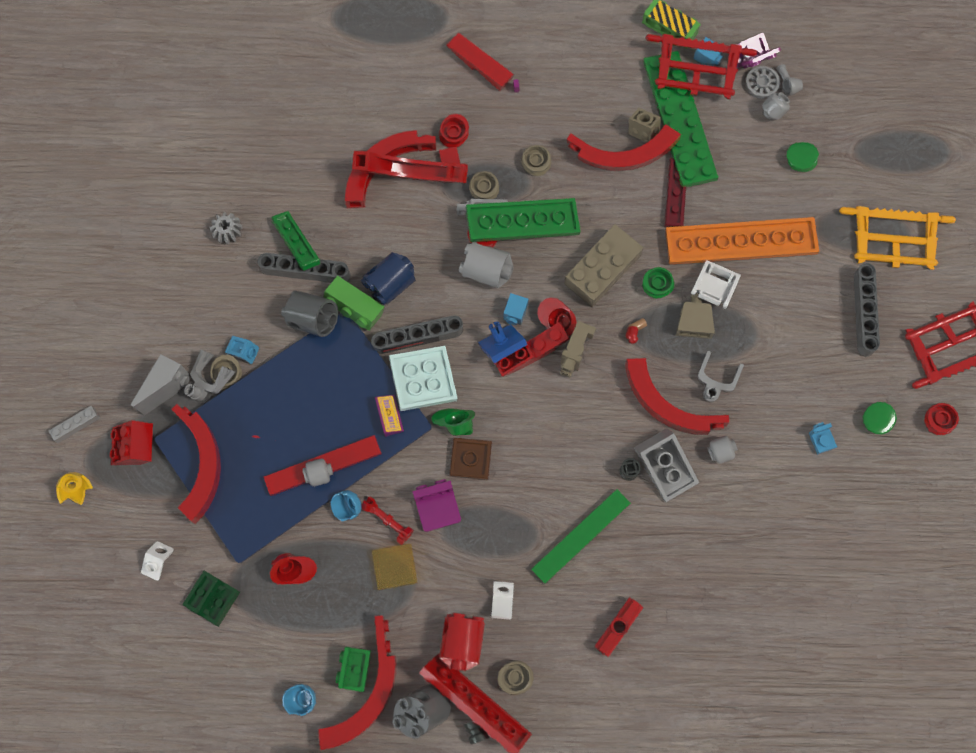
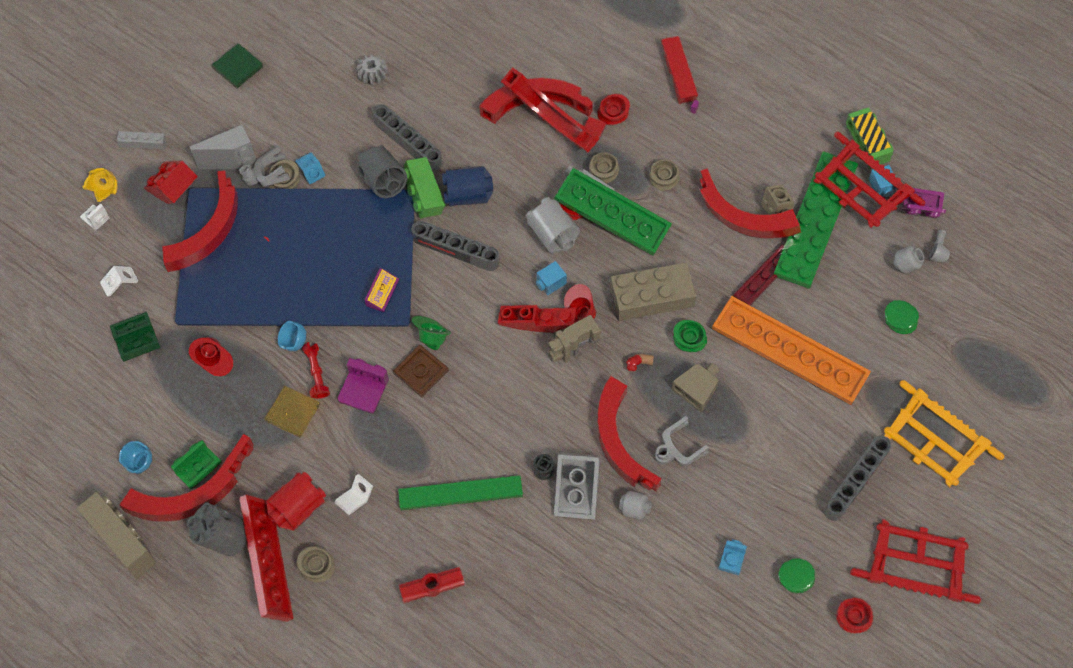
camera: 35 degrees right, 10 degrees down
red tile [264,435,381,496] -> none
green tile [271,211,320,271] -> none
light grey head [303,459,333,486] -> none
light aqua plate [389,346,458,411] -> none
pearl dark grey wheel [464,721,490,745] -> none
blue tile [478,322,527,363] -> none
white container [691,261,741,309] -> none
light grey wheel [745,66,780,99] -> none
none -> white bracket [80,204,109,231]
none -> dark green tile [212,43,264,89]

